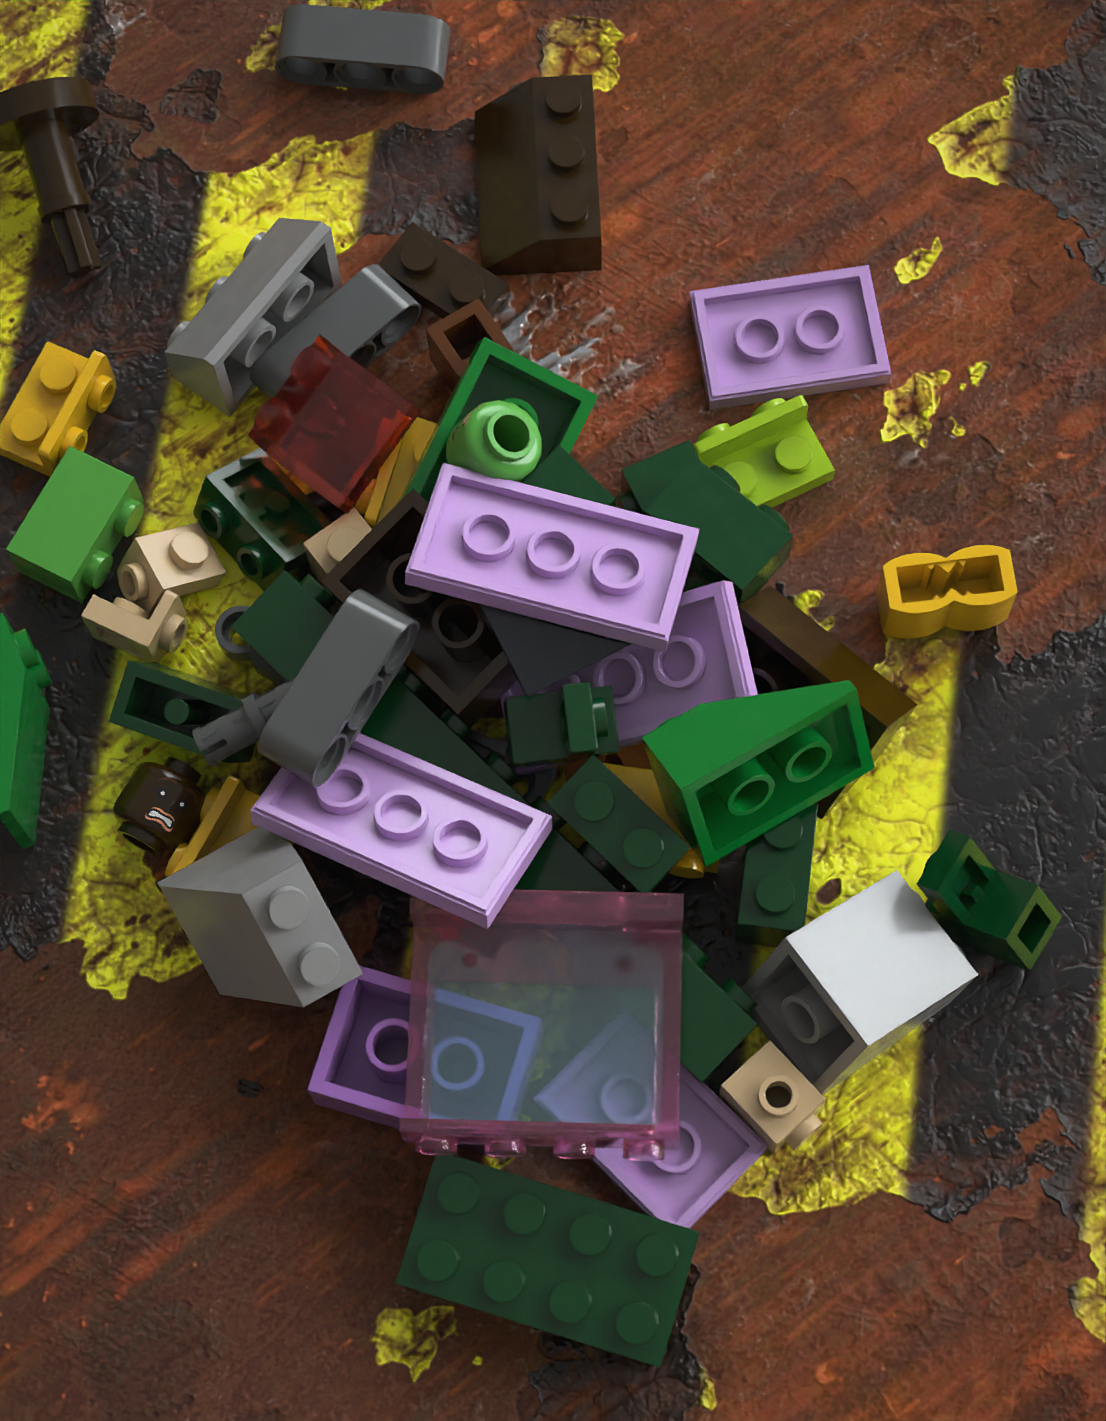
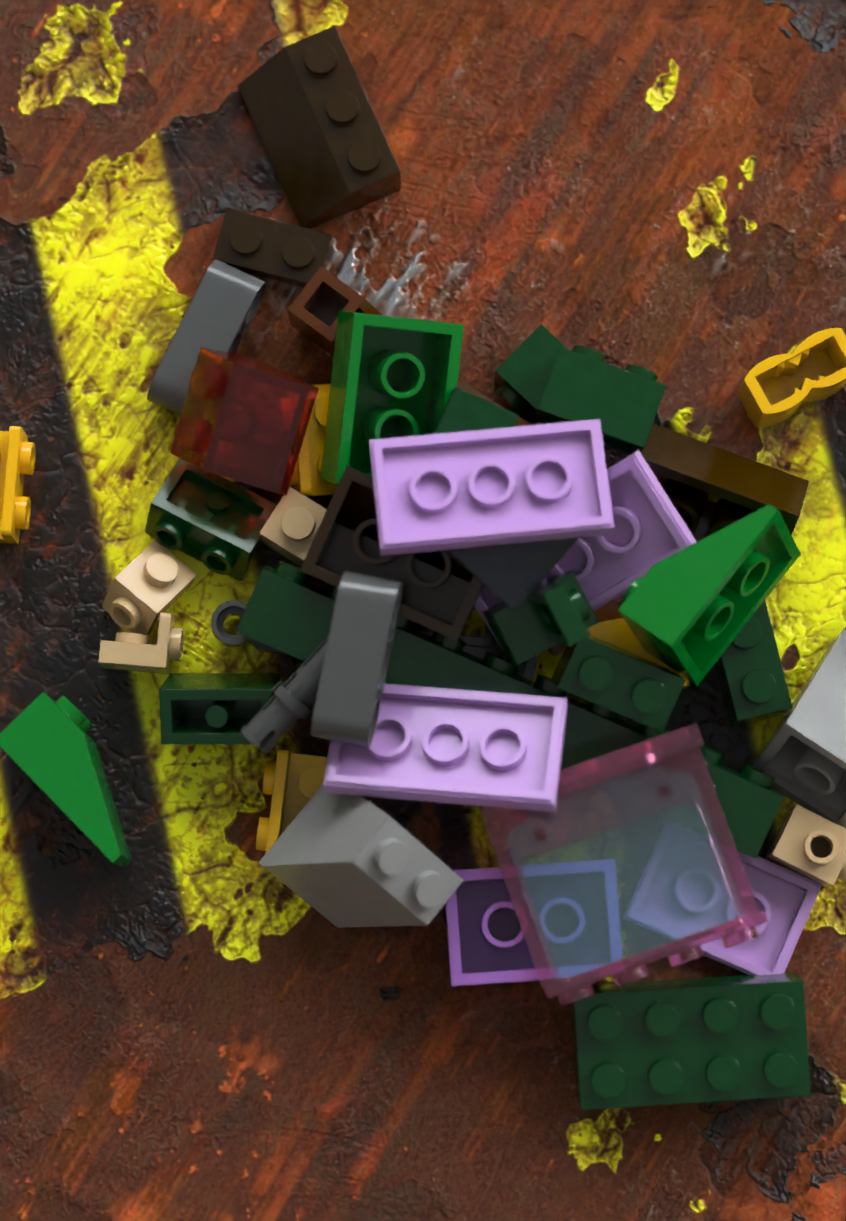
camera: 25 degrees left, 10 degrees up
bright green brick [6,446,144,603] -> none
dark brown head [113,757,206,857] -> none
light grey slope [164,218,342,417] -> none
dark grey beam [275,4,451,94] -> none
bright green head [446,400,542,482] -> none
lavender tile [689,265,891,410] -> none
lime bracket [692,395,835,508] -> none

